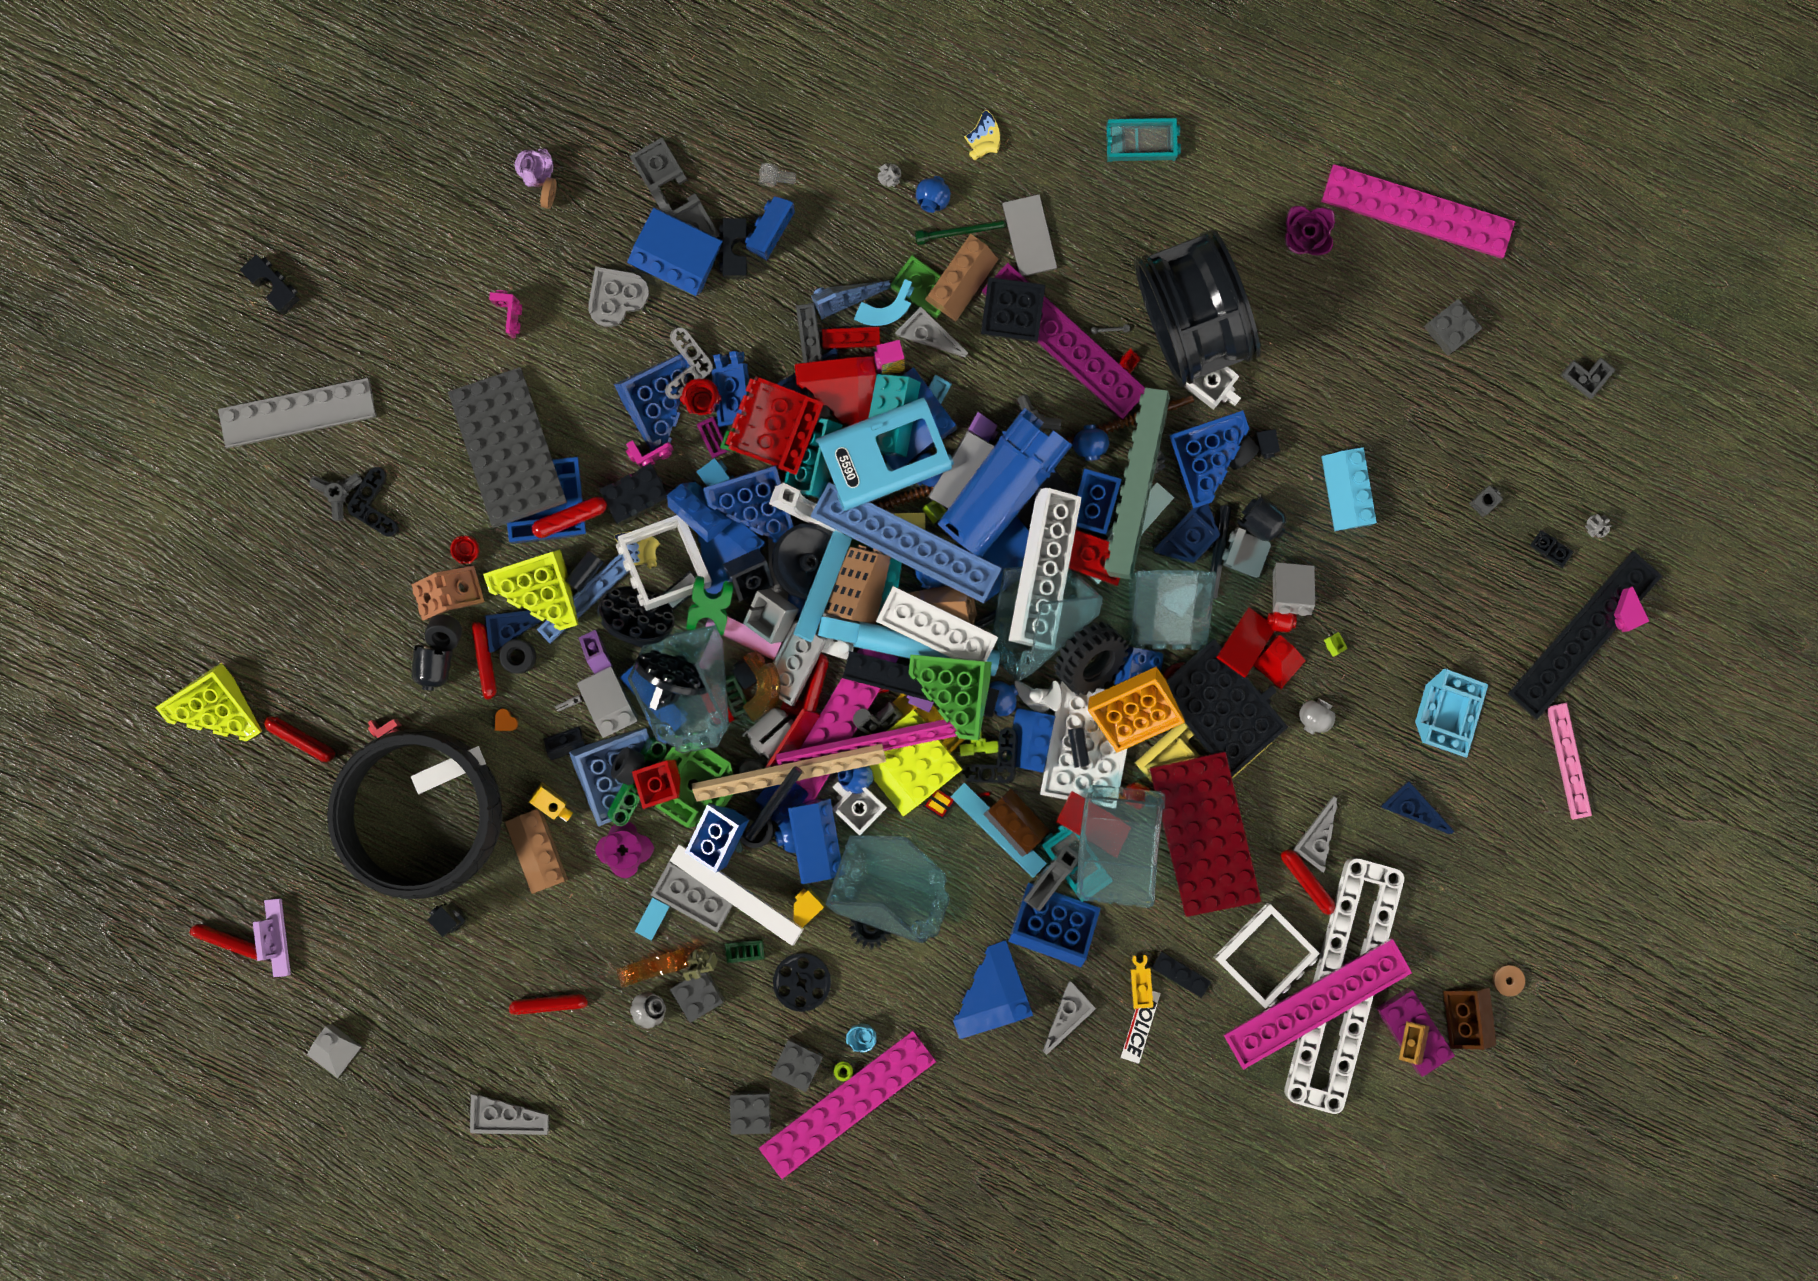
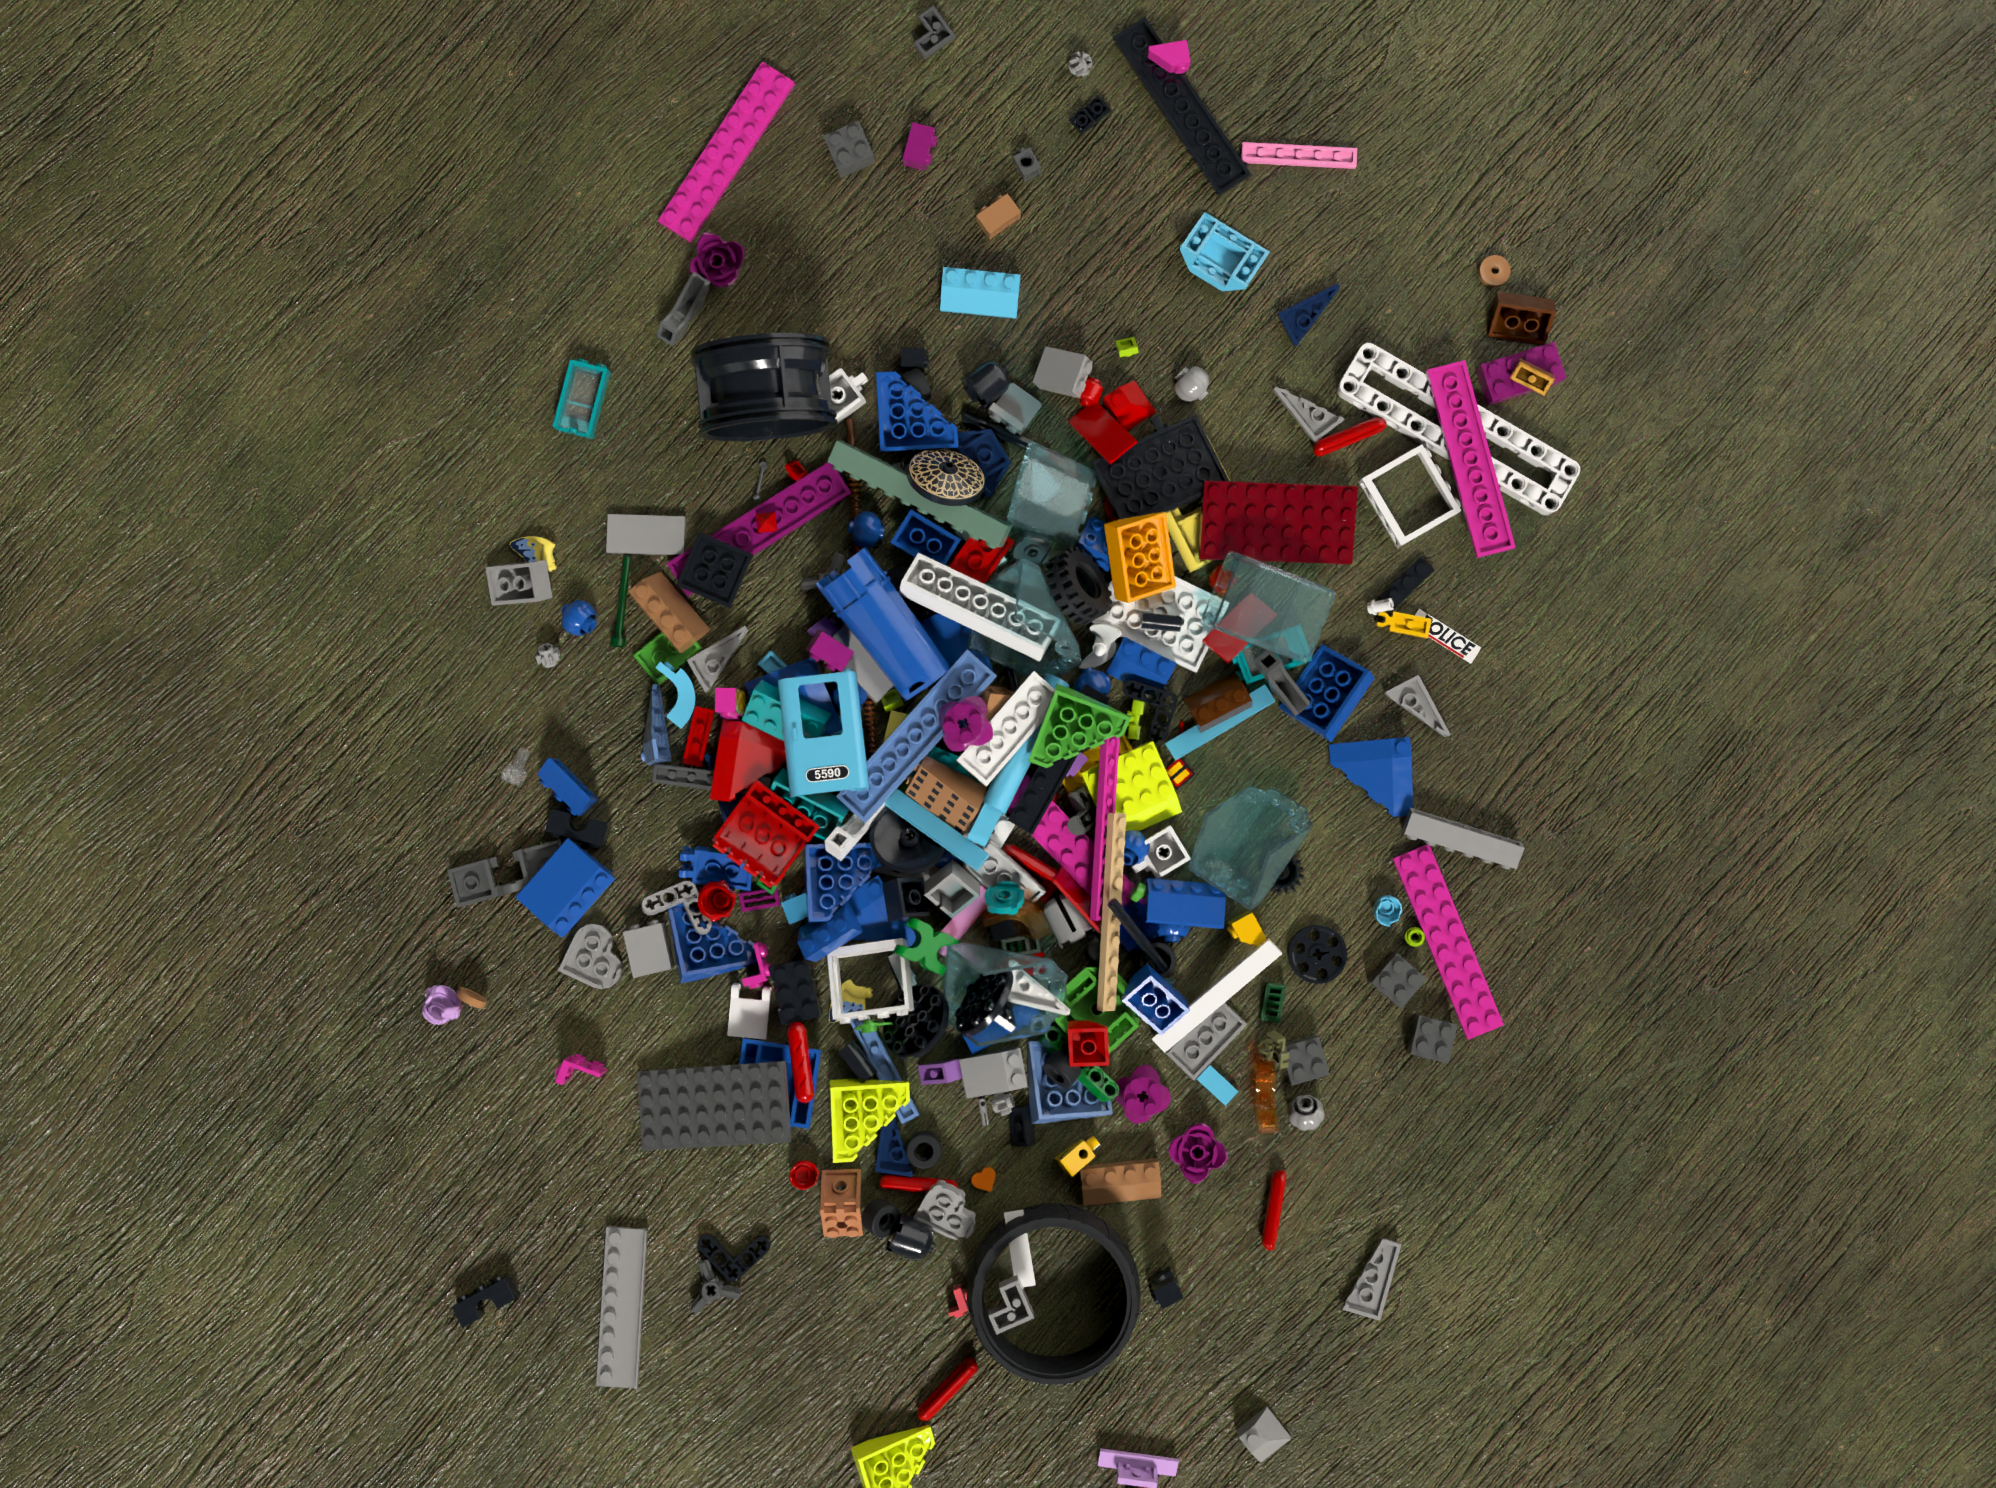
camera: 75 degrees left, 0 degrees up
none -> light grey slope [485,560,552,605]
none -> light grey brick [623,920,674,978]
none -> dark grey arch [656,272,711,346]
none -> white flag [727,983,772,1040]
none -> red slope [756,512,777,533]
none -> magenta brick [805,629,854,672]
none -> bright green plate [854,1019,893,1033]
none -> magenta brick [903,122,938,171]
none -> black dish [907,449,985,506]
none -> light grey plate [913,1180,976,1240]
none -> magenta brick [938,696,993,751]
none -> medium nougat brick [976,193,1021,239]
none -> teal plate [984,881,1024,915]
none -> light grey brick [988,1275,1034,1335]
none -> light grey gear [991,1092,1015,1116]
none -> white wing [1007,962,1070,1015]
none -> dark grey plate [1012,531,1052,568]
none -> bright green tile [1129,882,1146,902]
none -> magenta brick [1168,1123,1228,1184]
none -> white pin [1367,598,1394,615]
none -> light grey brick [1402,808,1525,870]

